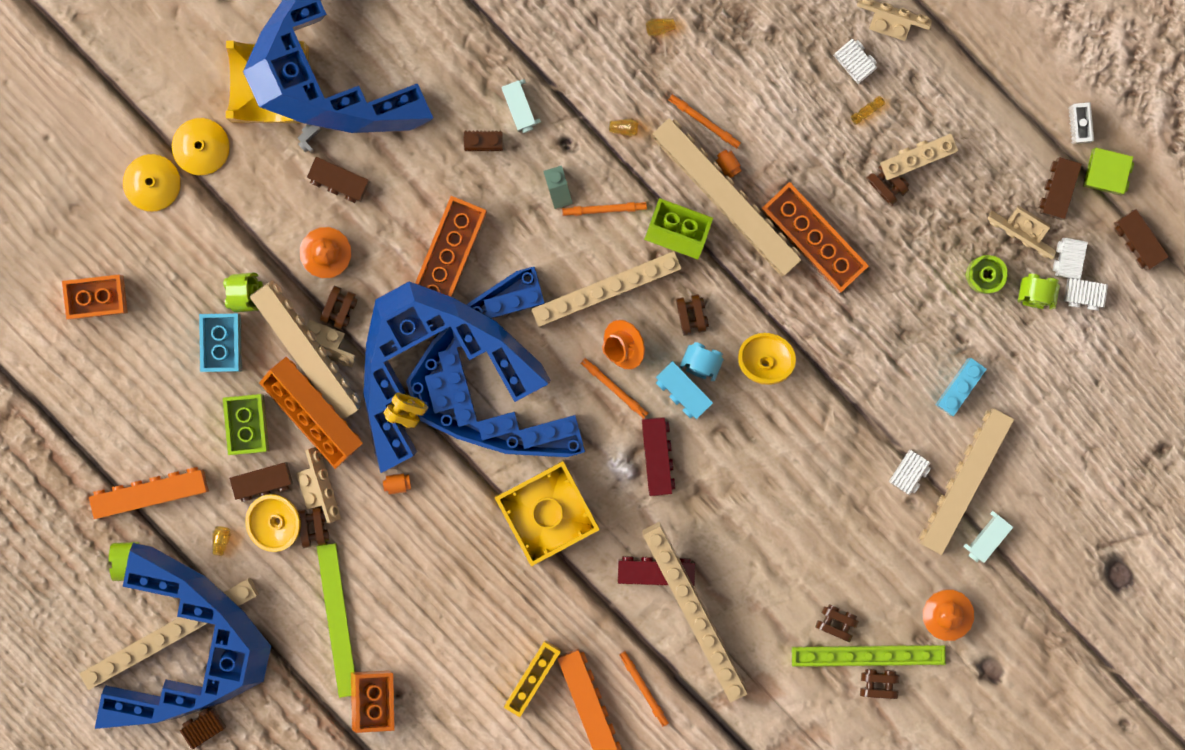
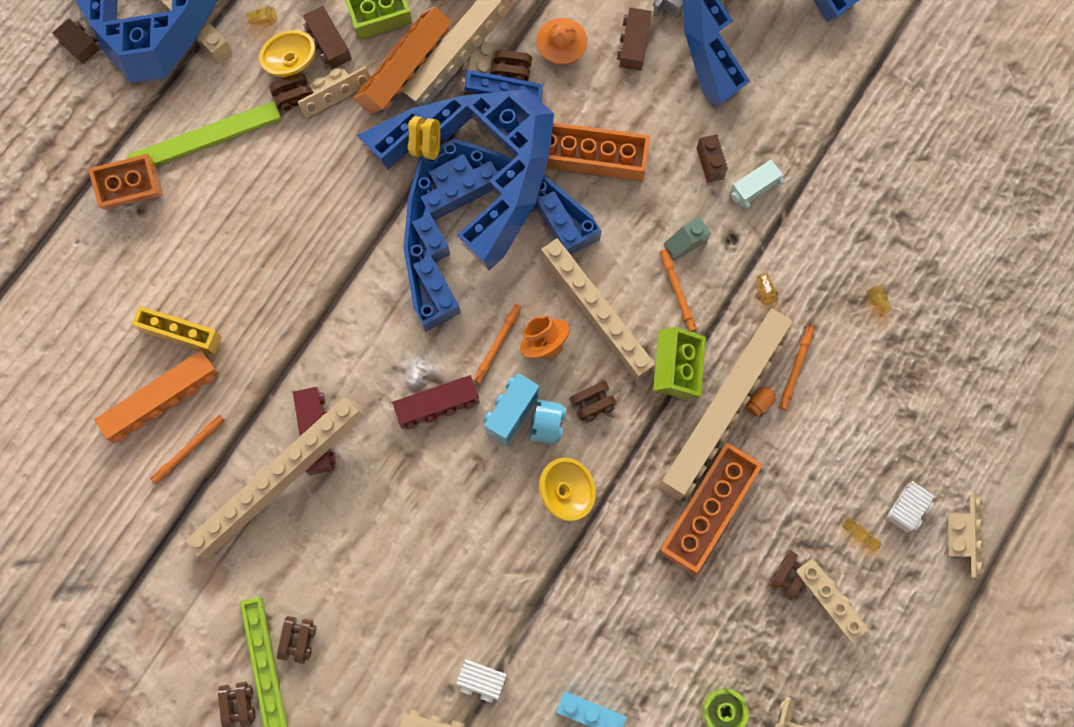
camera: 75 degrees right, 15 degrees down
orange brick [383,473,411,495] -> none
yellow piece [495,460,600,566] -> none
none -> blue plate [464,70,543,101]

